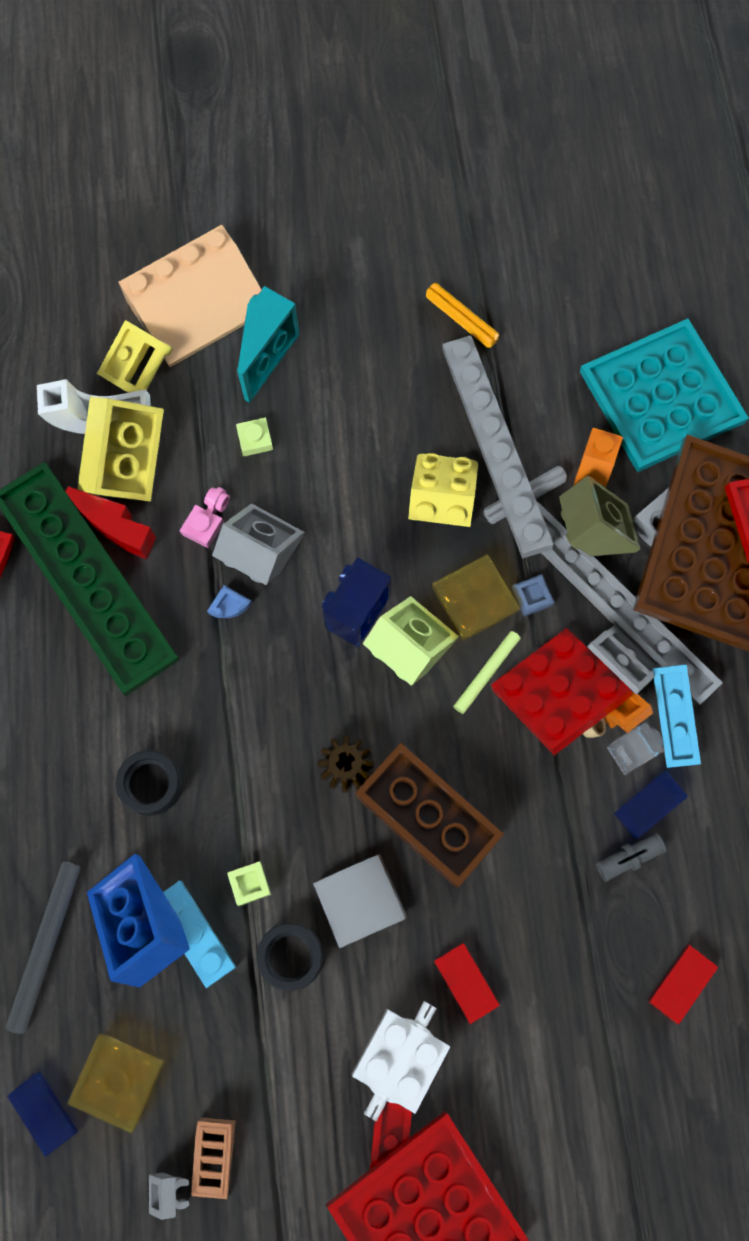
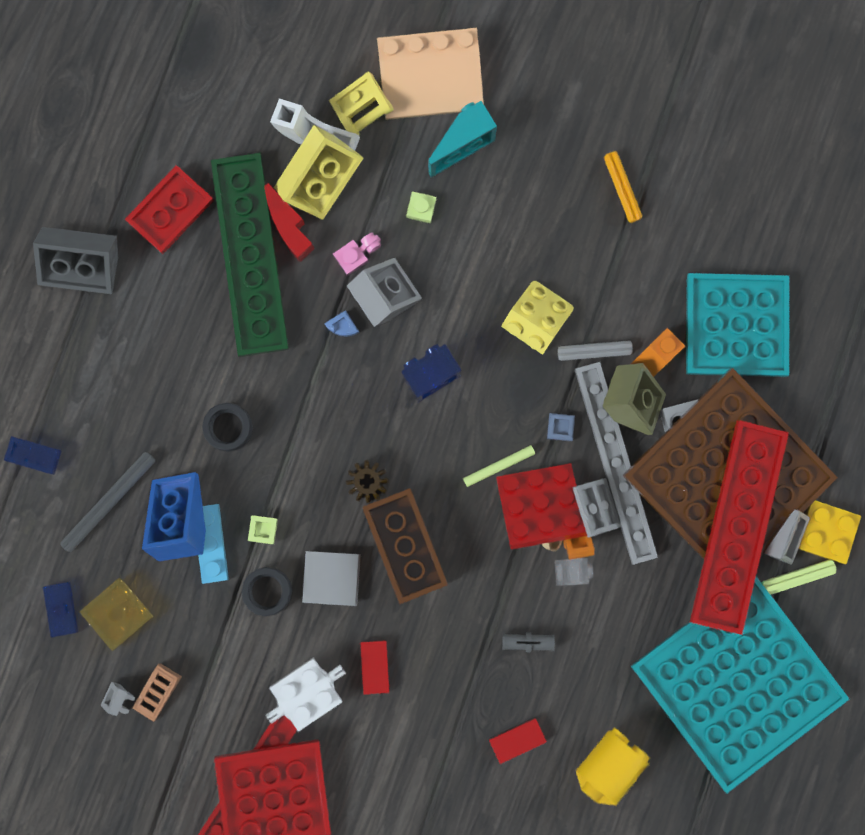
camera: 25 degrees right, 10 degrees up
yellowish green slope [363,596,459,686] -> none
clear yellow plate [432,554,520,641] -> none
light grey plate [442,335,553,559] -> none
clear blue plate [613,770,688,840] -> none
medium azure plate [653,664,701,768] -> none

